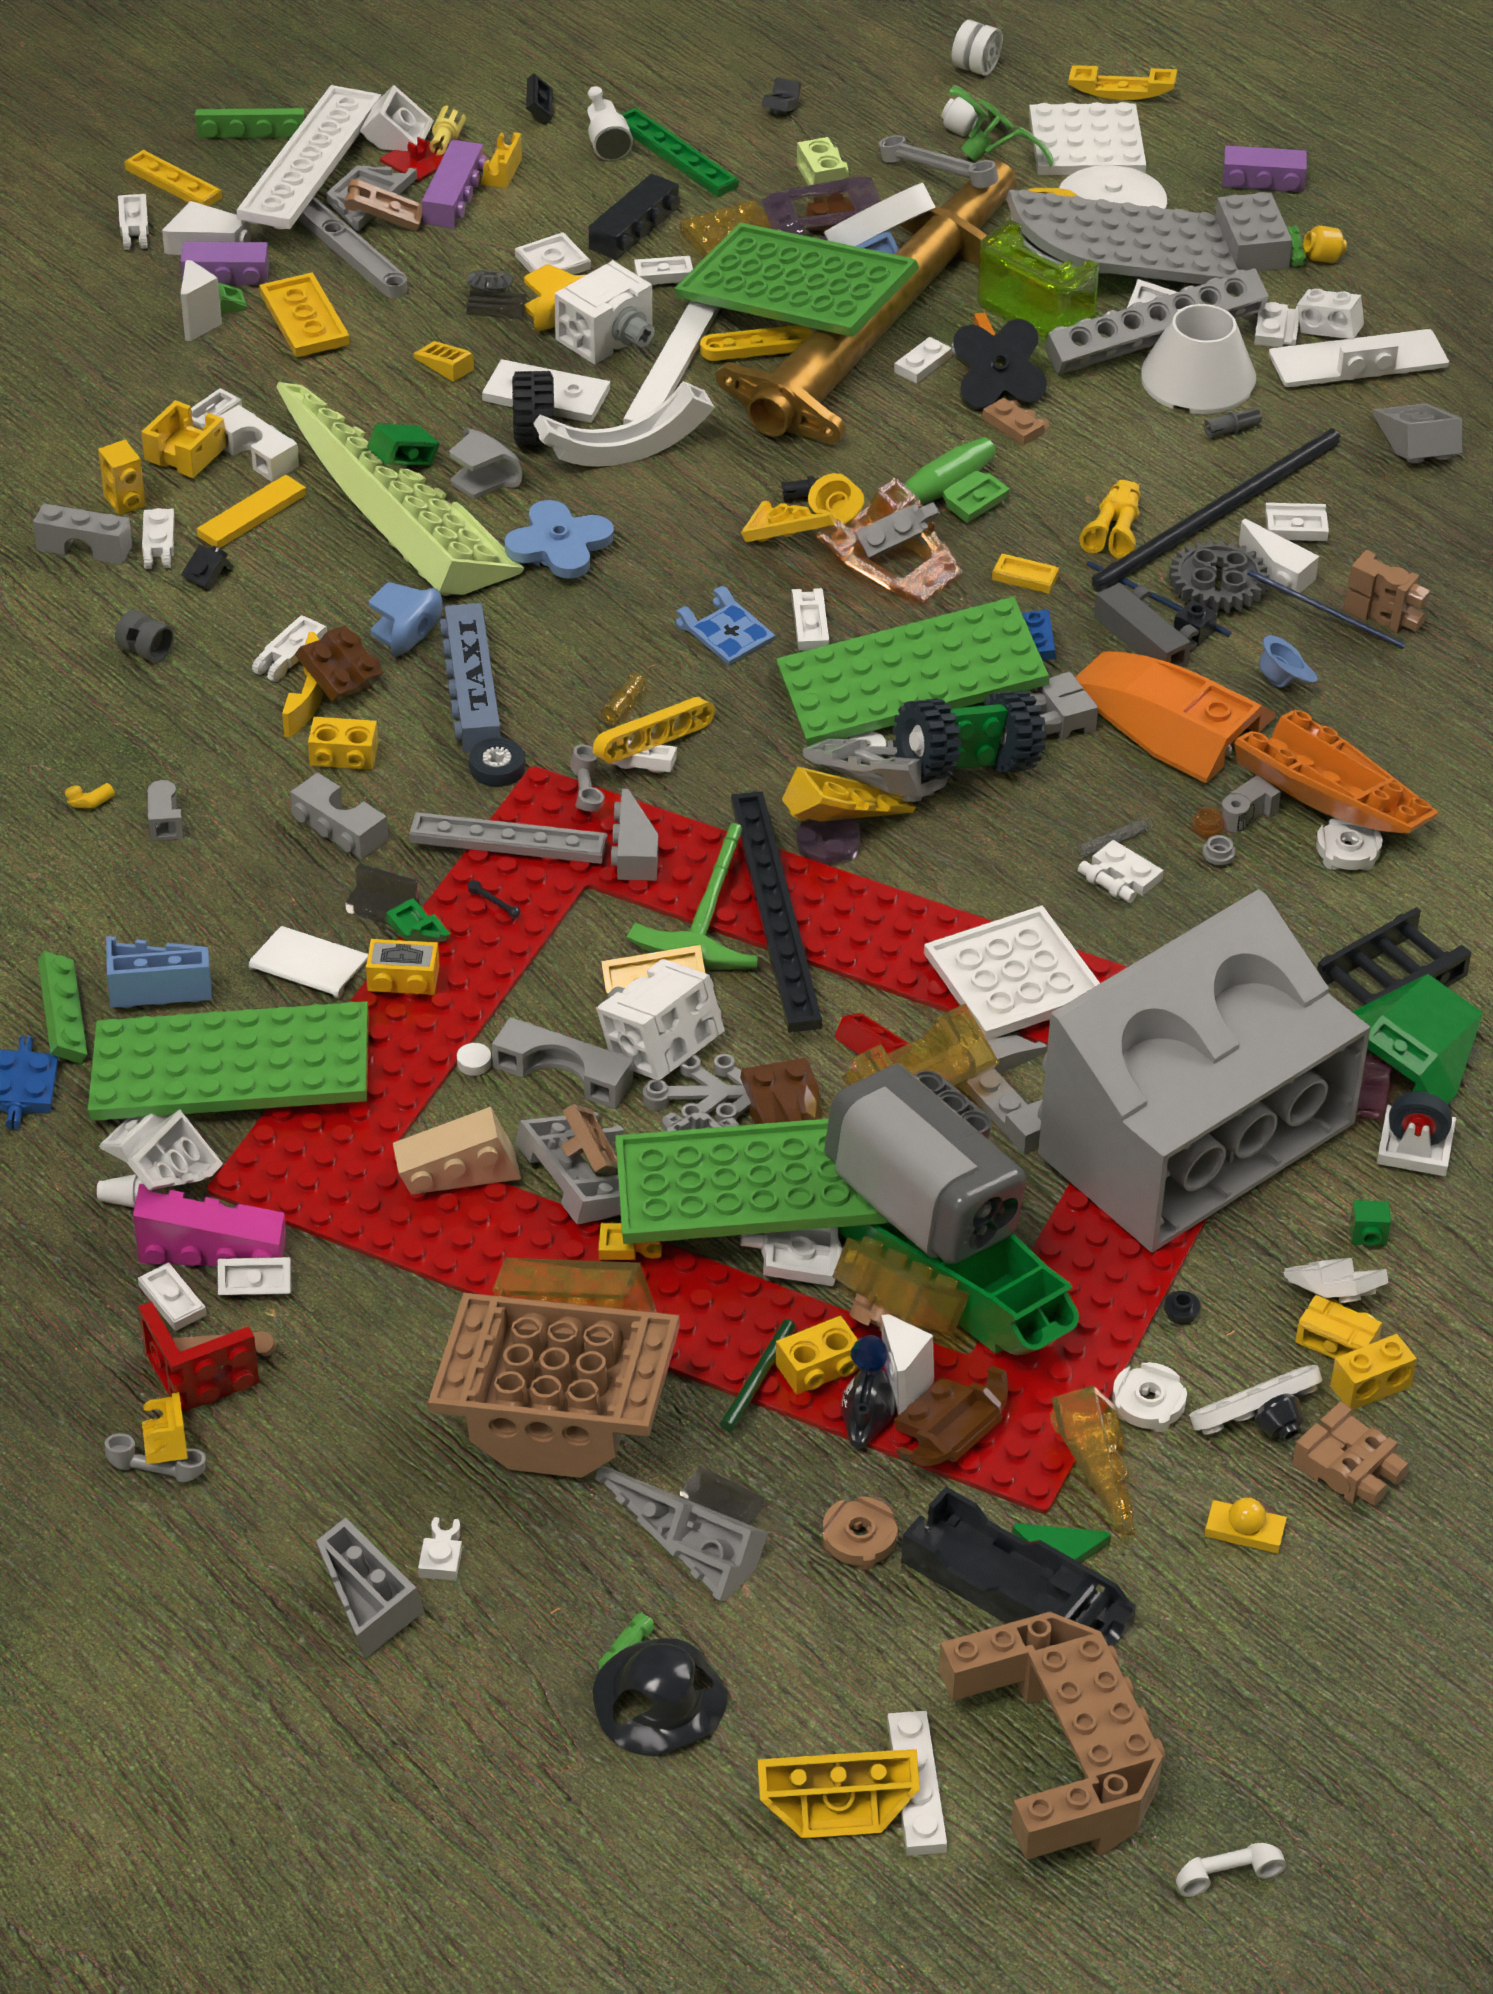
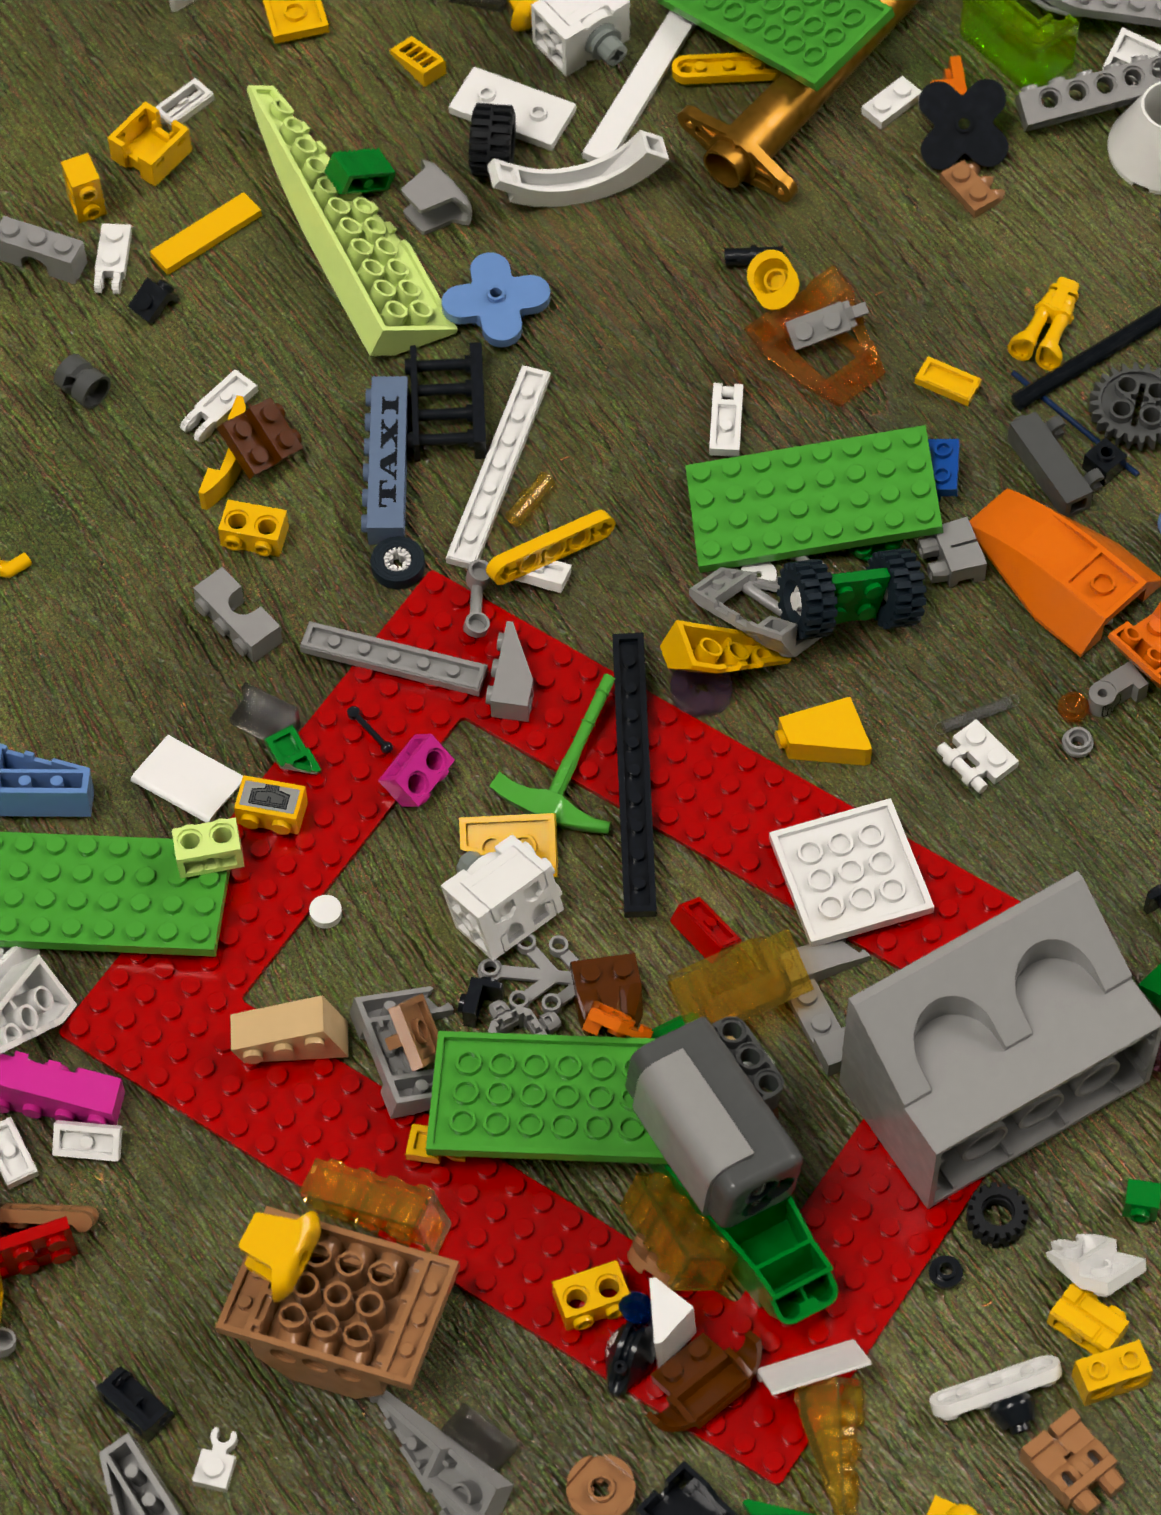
camera: 10 degrees right, 15 degrees up
light grey leg [147,780,183,841] -> none
white arch [219,405,299,482] -> none
medium blue piece [369,582,443,658] -> none
light grey arch [492,1017,633,1110] -> none
medium blue flag [675,586,775,666] -> none
dark green bar [720,1319,796,1432] -> none
white plate [740,1227,862,1286] -> none
yellow wing [741,501,837,542] -> none
bright green plate [897,437,1010,523] -> none
white plate [1112,1362,1187,1432] -> none
none -> black hinge [96,1366,175,1444]
none -> yellowish green brick [172,817,245,878]
none -> yellow piece [238,1210,321,1303]
none -> dark pink brick [378,734,455,807]
none -> black fence [405,342,487,462]
none -> white tile [446,365,551,569]
none -> black bracket [458,977,504,1028]
none -> orange plate [582,1001,653,1038]
none -> white piece [756,1339,872,1395]
none -> yellow slope [774,697,872,766]
none -> black tyre [966,1182,1029,1248]

